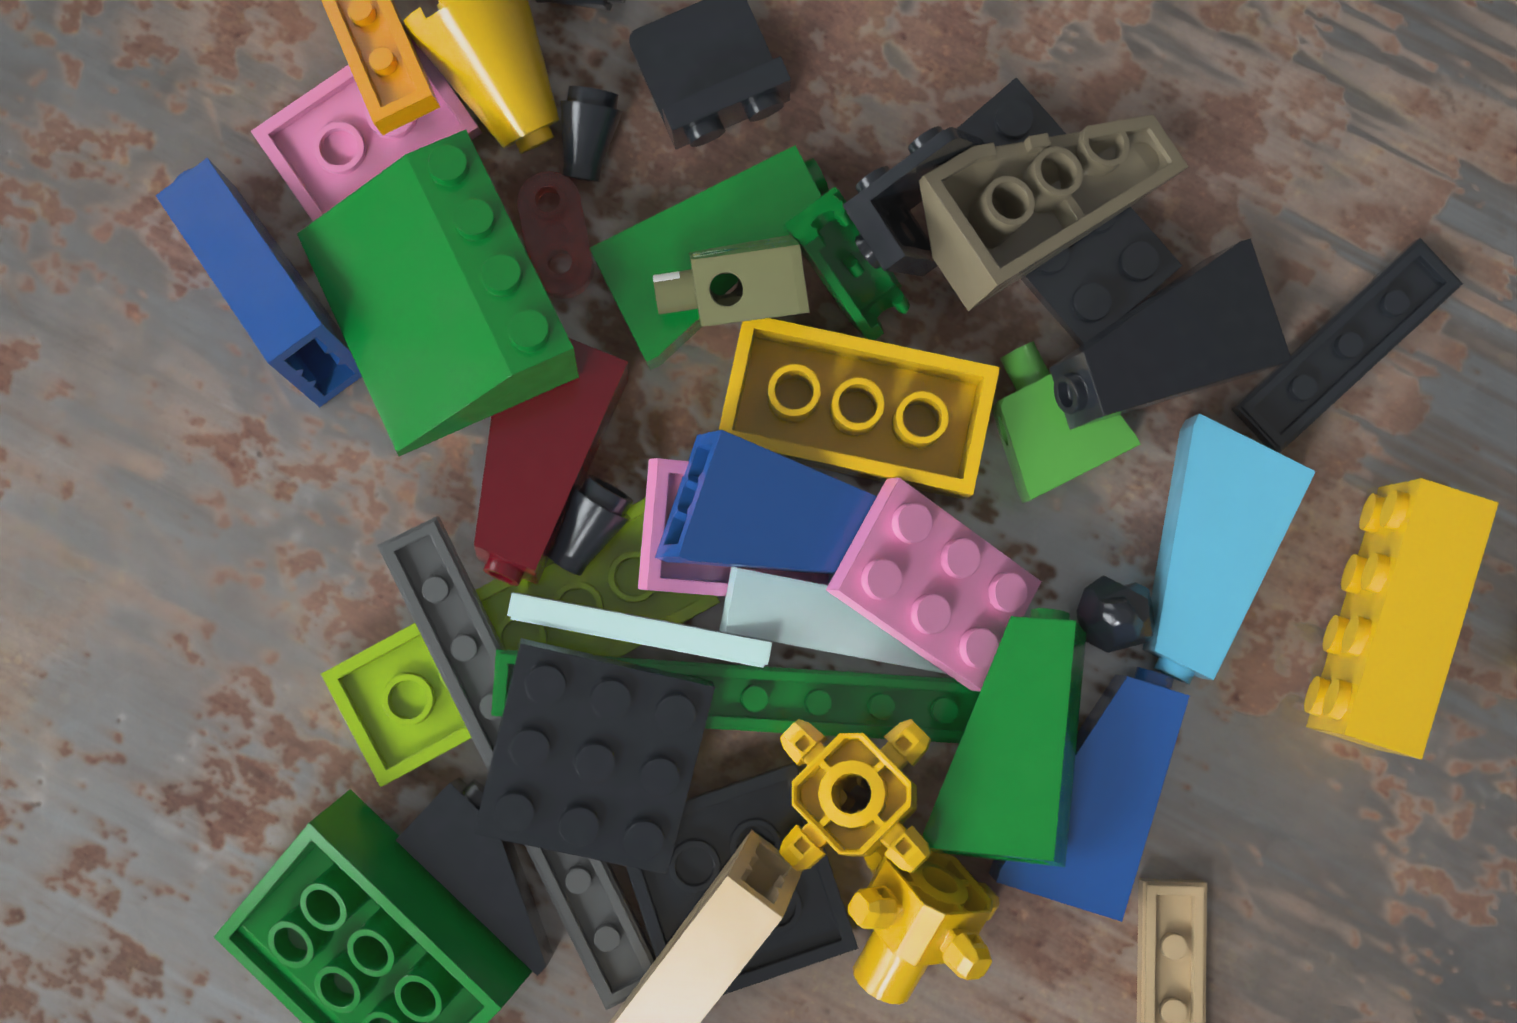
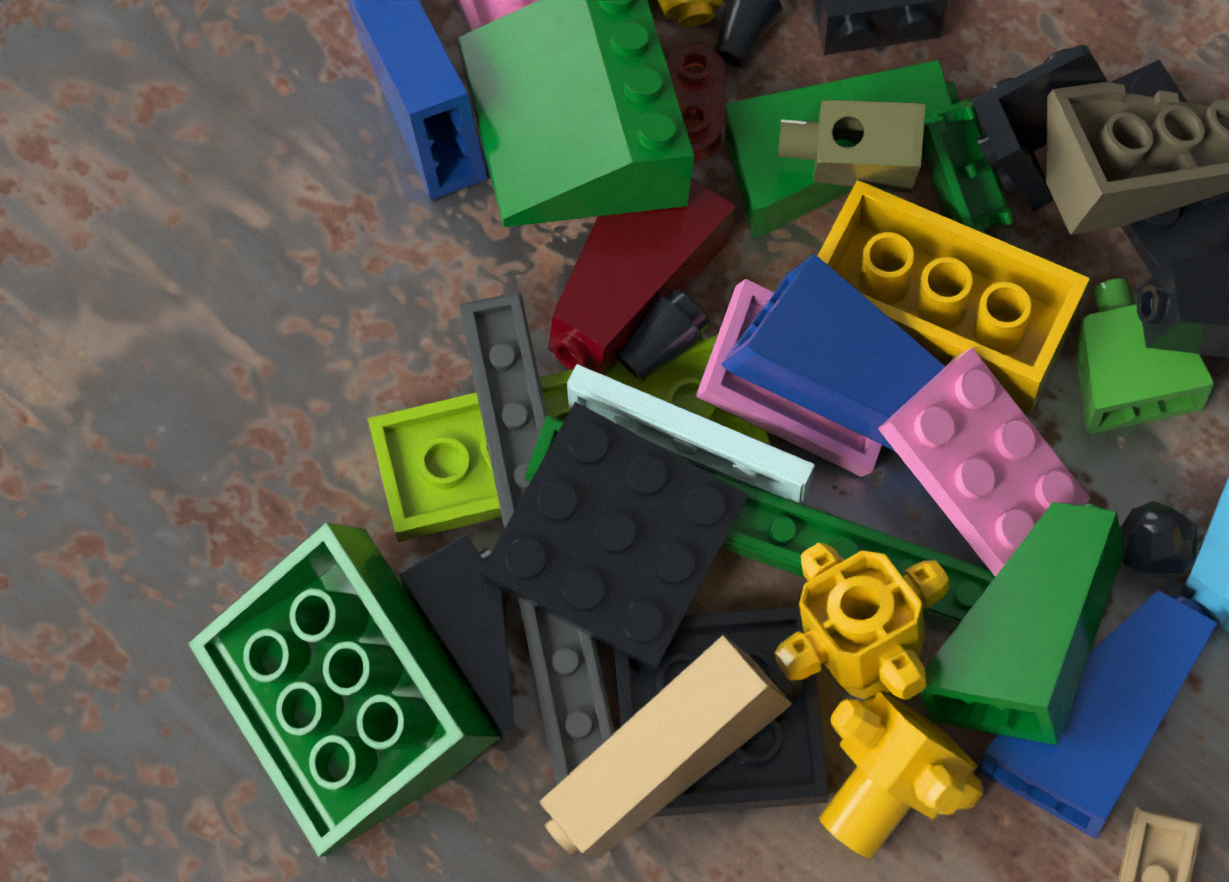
camera: 15 degrees right, 20 degrees down
light aqua tile [719,567,946,674] -> none

